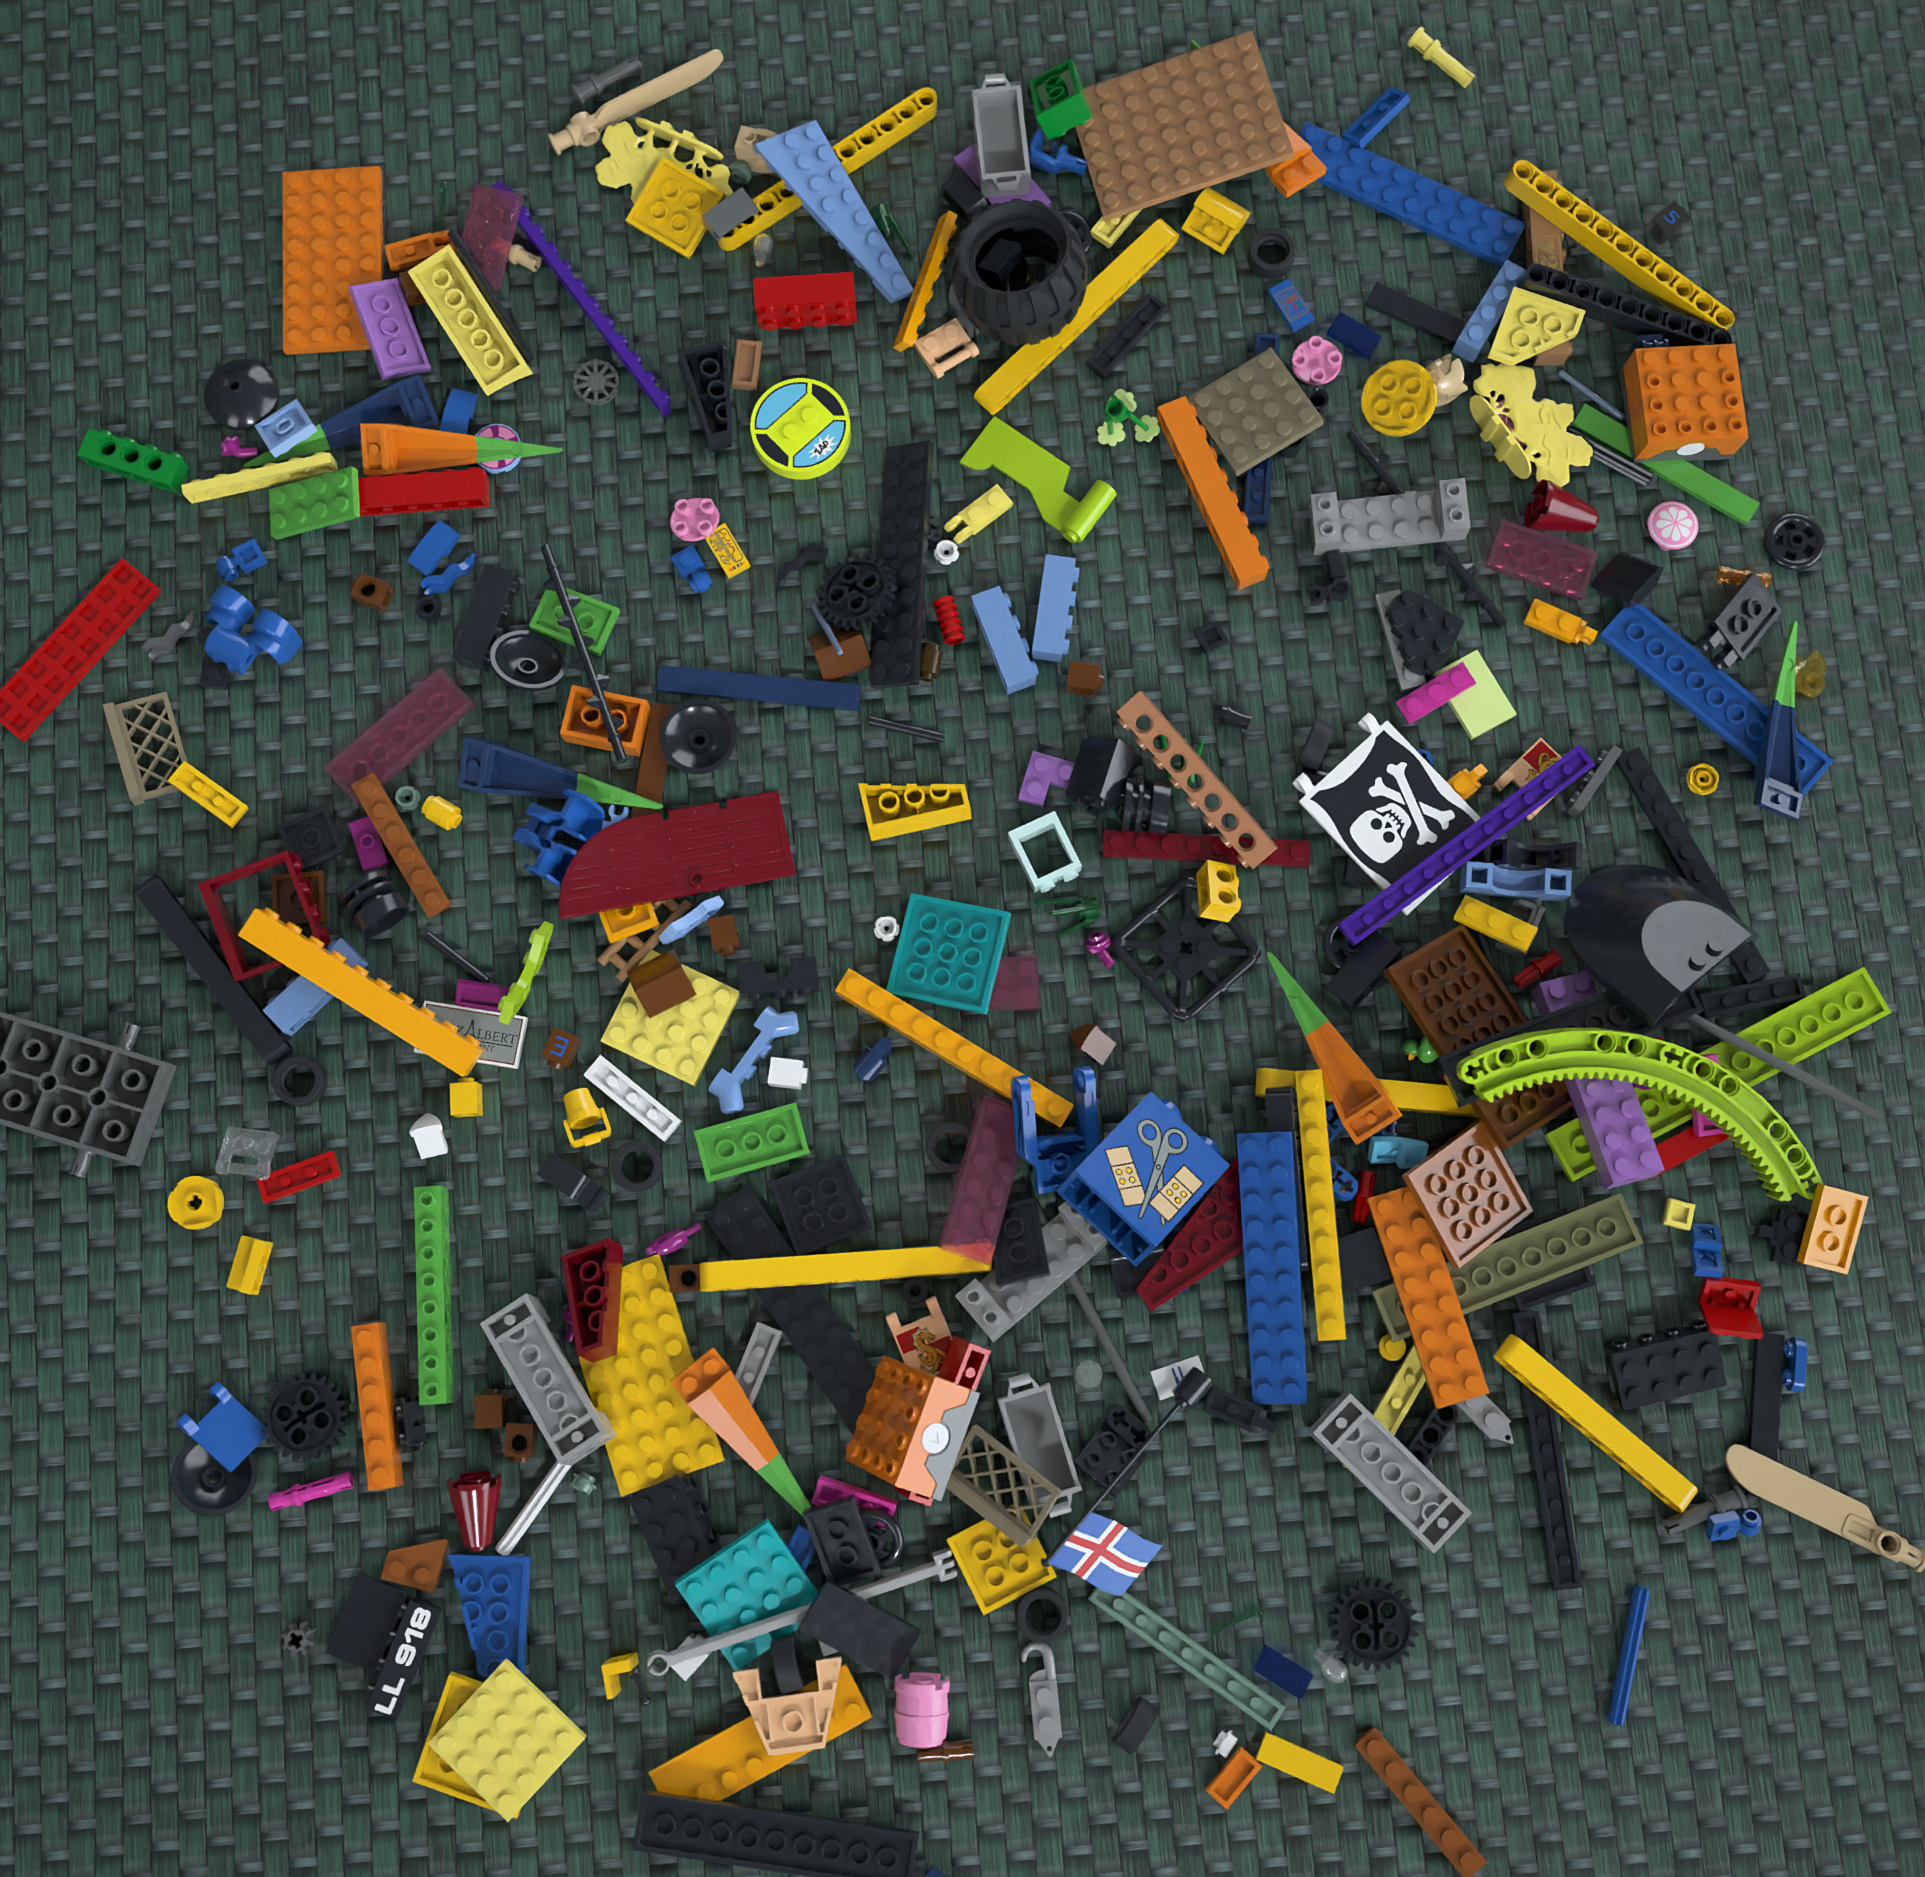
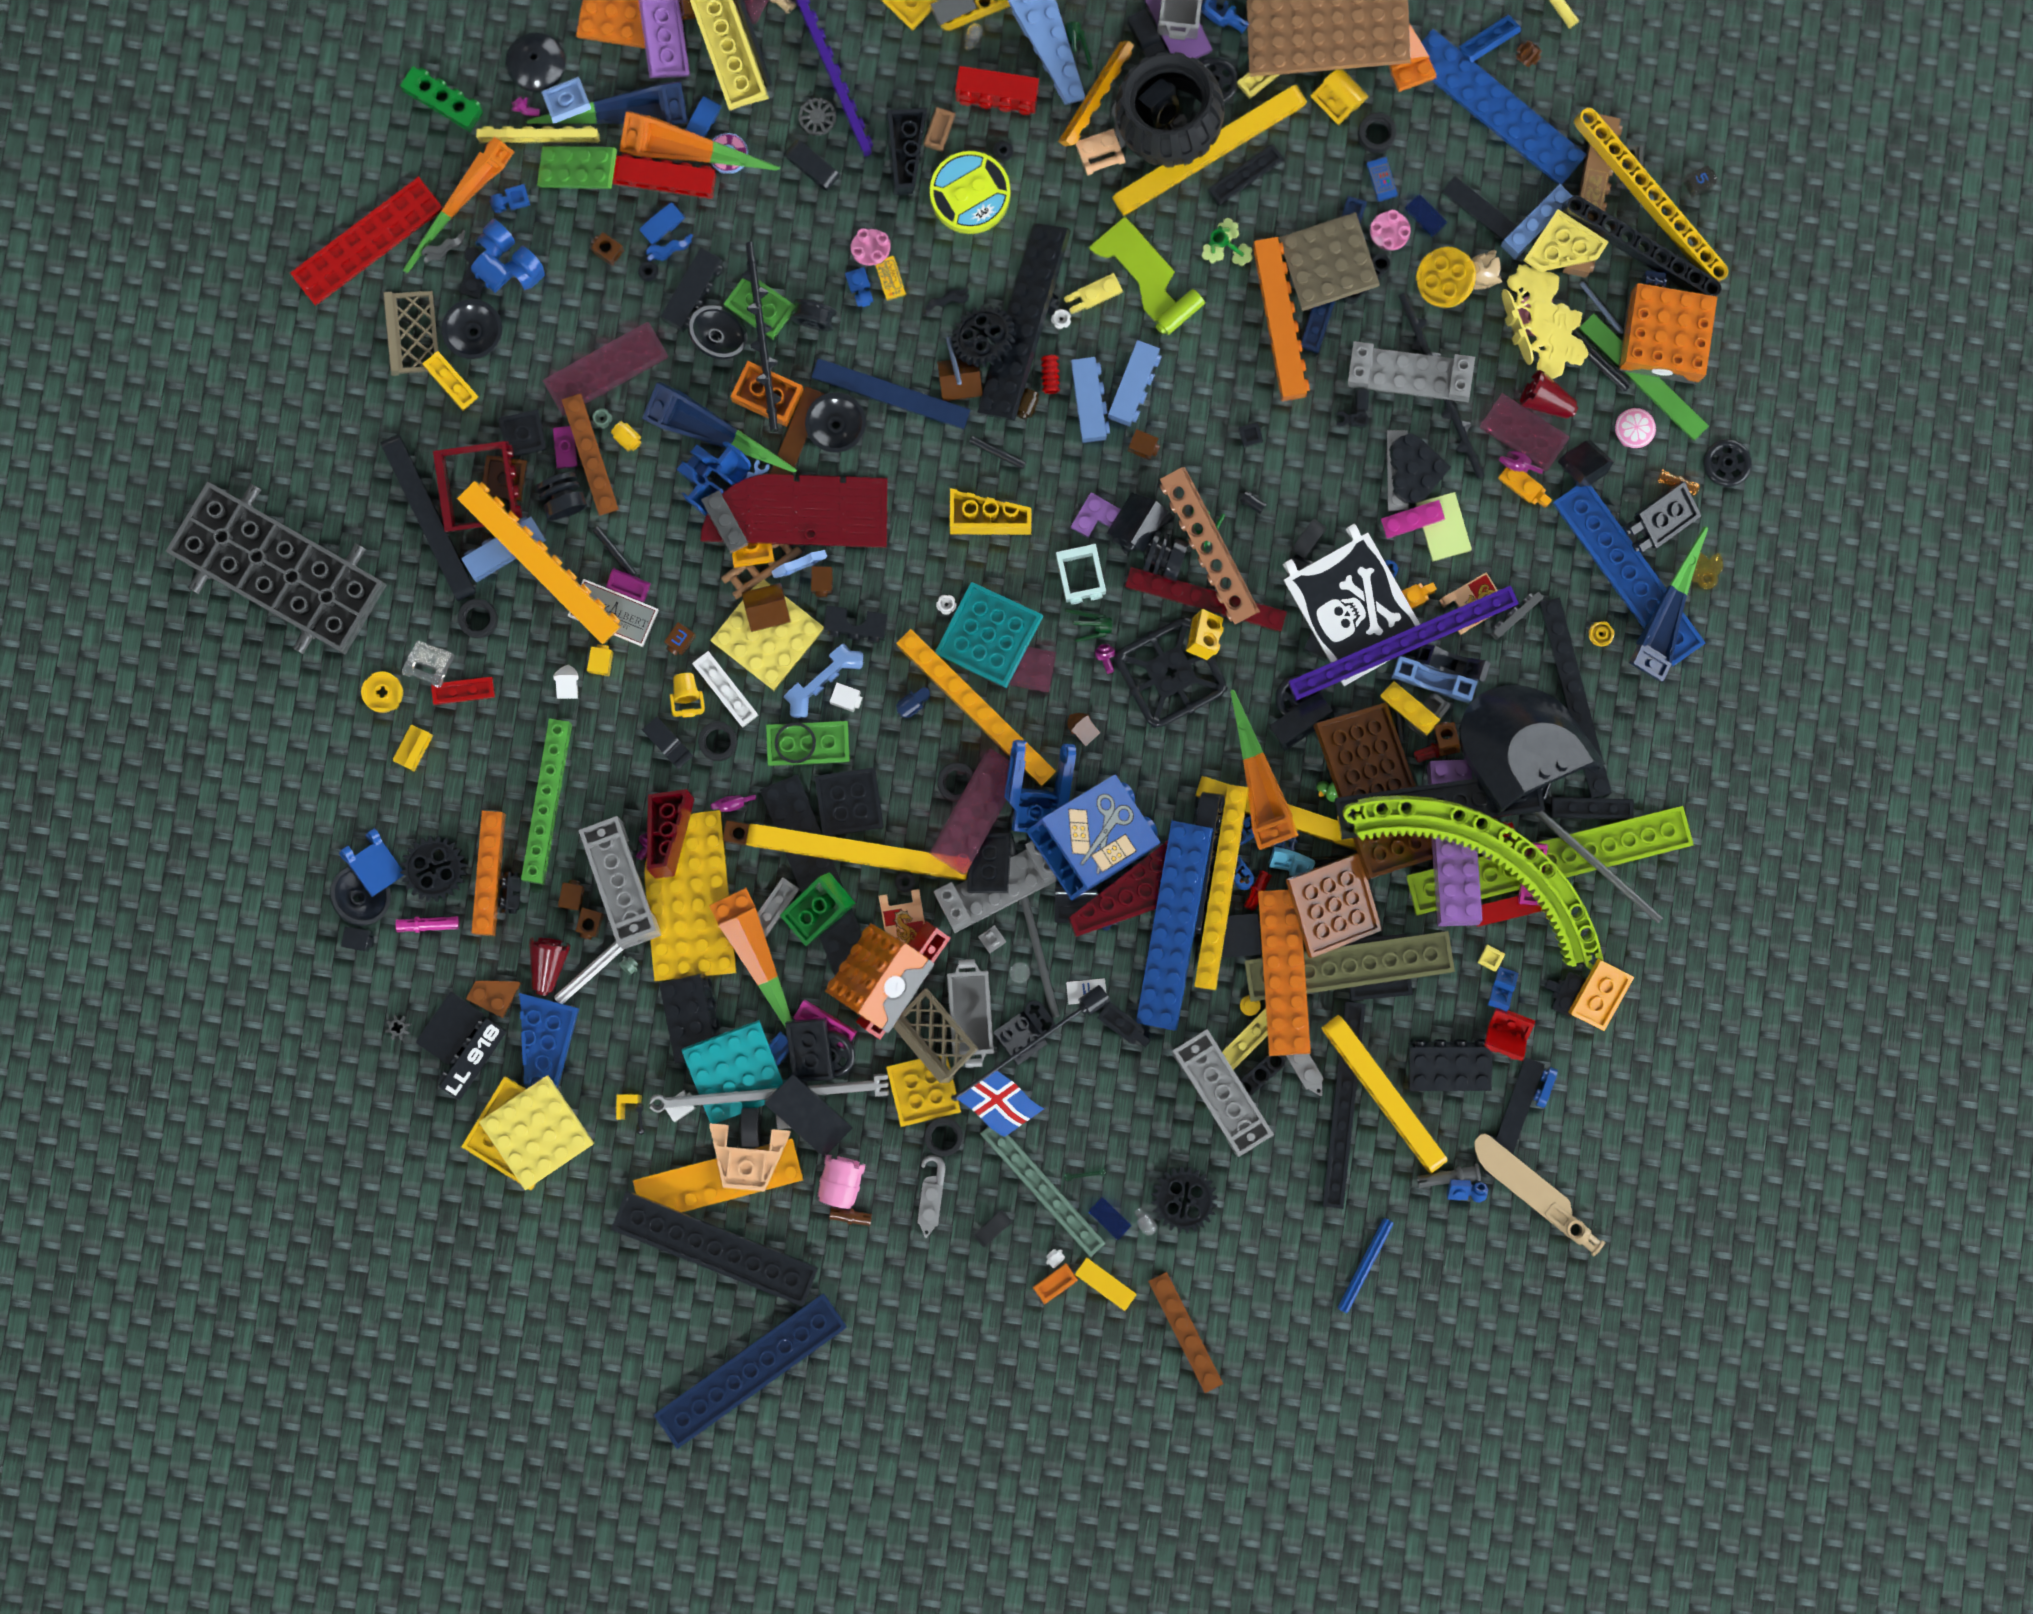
camera: 10 degrees right, 5 degrees up
lime plate [498,921,554,1025] -> none
none -> black brick [341,927,375,952]
none -> orange plate [403,137,514,273]
none -> black dish [441,299,503,359]
none -> dark grey plate [701,491,748,554]
none -> black piece [775,722,816,763]
none -> green slope [780,872,856,946]
none -> black beam [783,139,840,191]
none -> black wheel [790,299,837,332]
none -> light grey tile [978,925,1006,954]
none -> black plate [993,141,1013,161]
none -> reddish brown brick [1434,722,1460,756]
none -> magenta hand [1499,451,1544,474]
none -> reddish brown gear [1515,40,1542,67]

